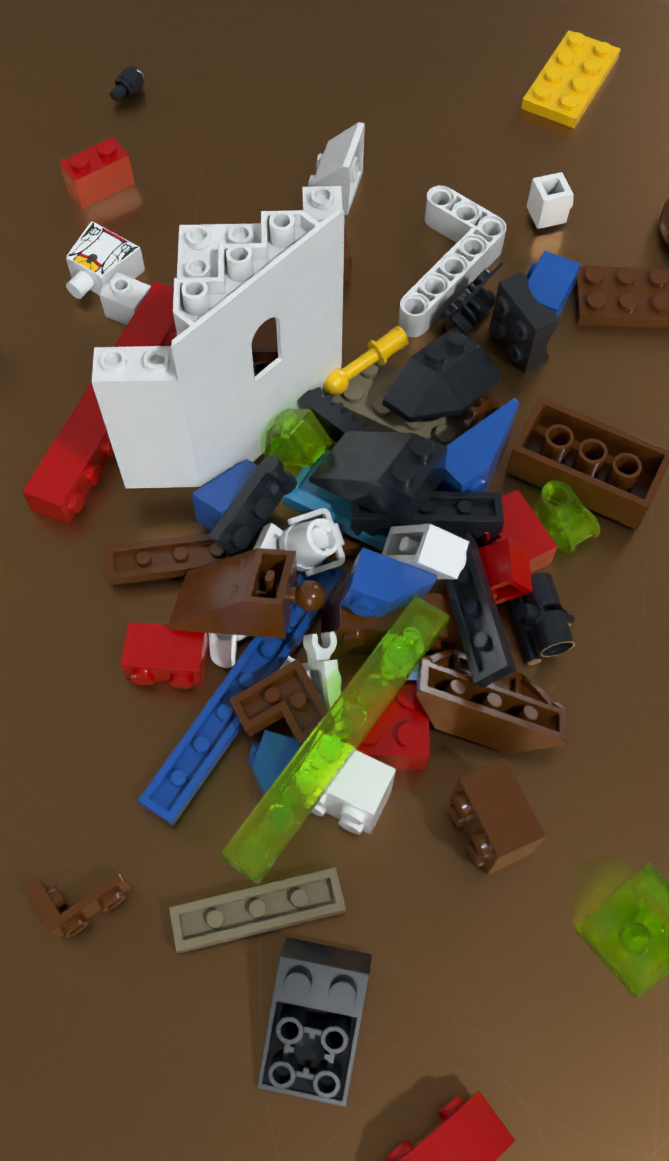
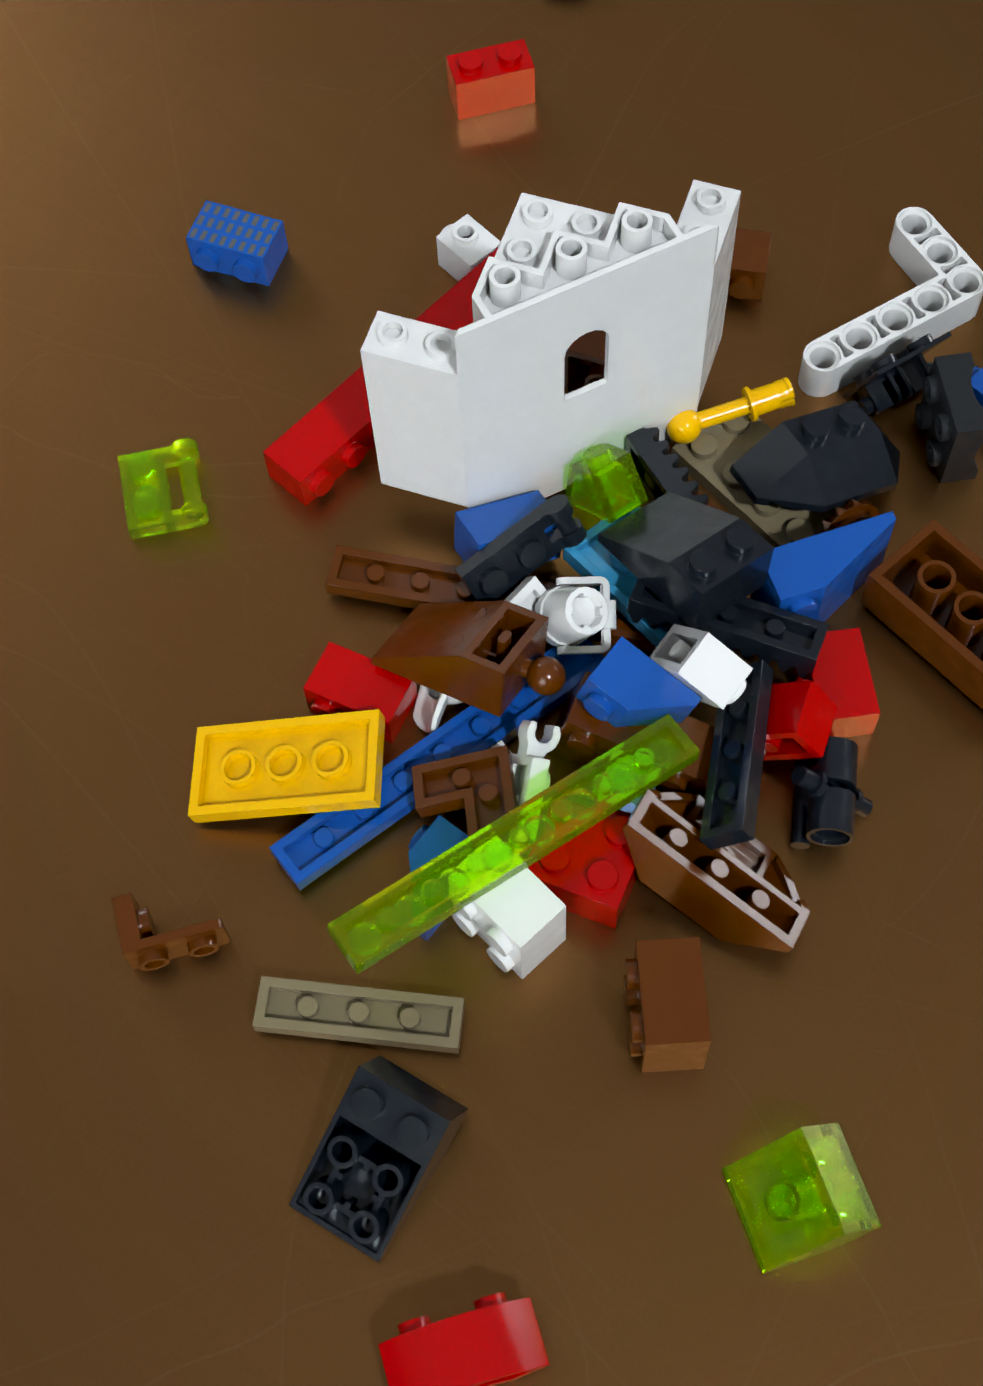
camera: 25 degrees right, 0 degrees up
torso [66,221,145,299] -> none
white slope [308,122,365,216] -> none
clear neon green piece [534,480,600,554] -> none
none -> yellow plate [188,709,385,823]

